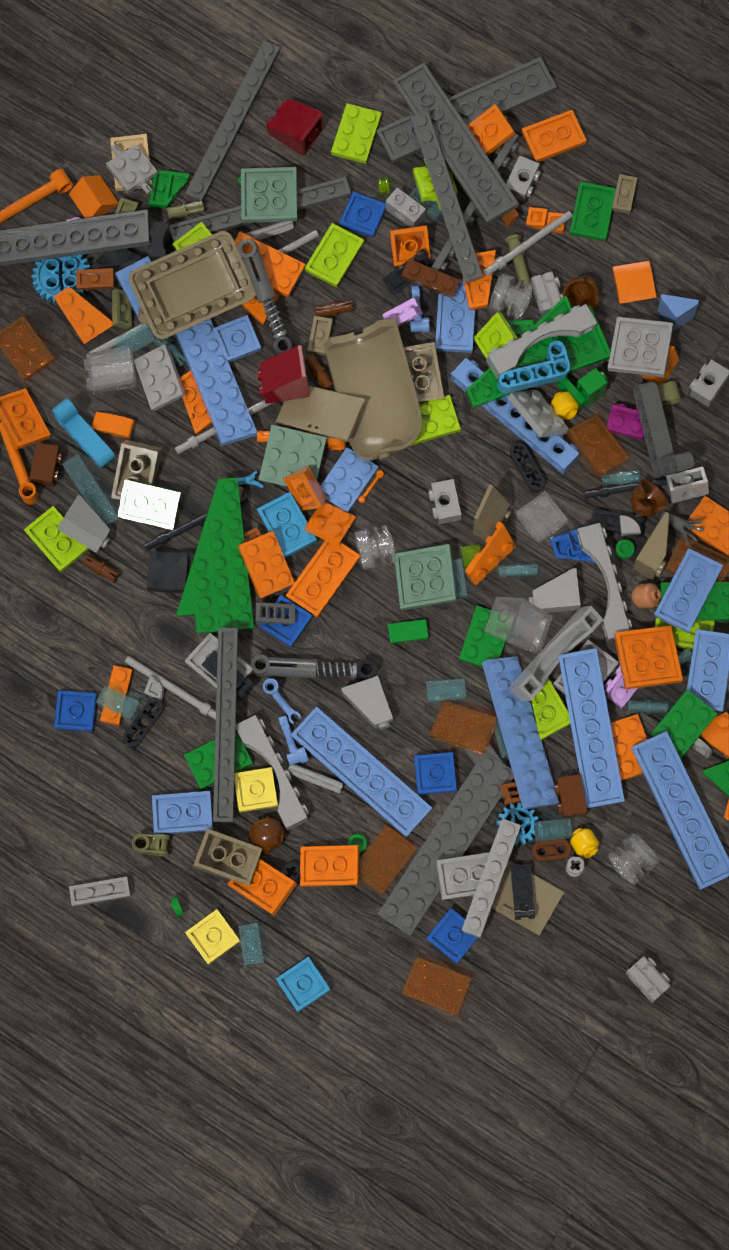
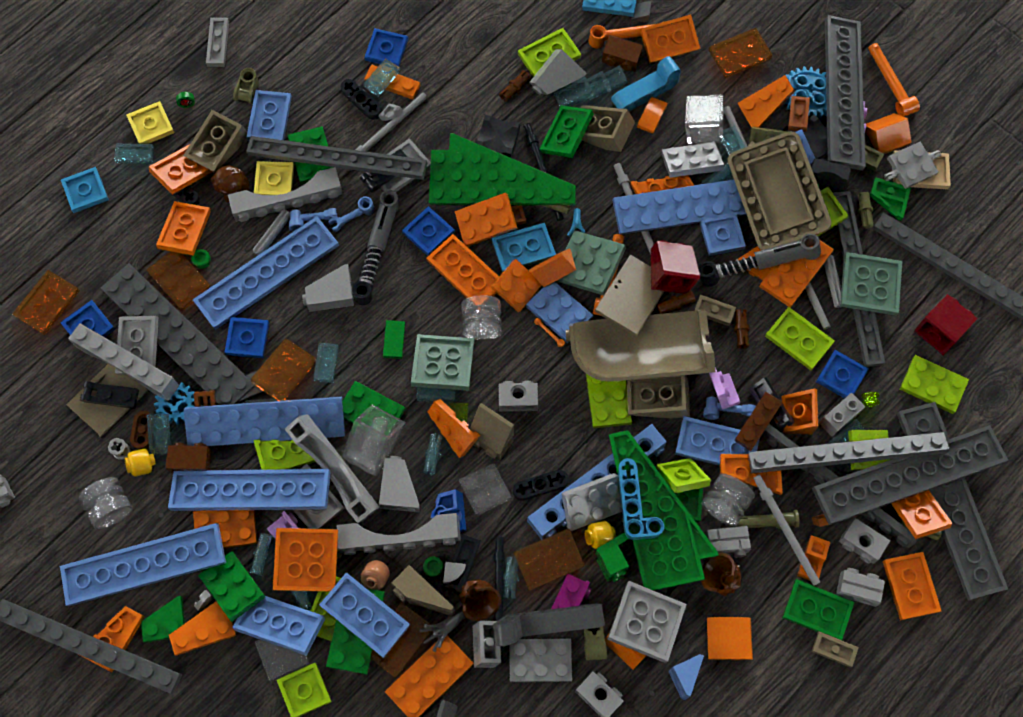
camera: 95 degrees right, 5 degrees down
dark grey slope [256,603,295,624] -> none
light grey arch [486,304,597,380] -> none
none -> light grey plate [509,639,572,682]
none -> light grey brick [836,568,885,607]

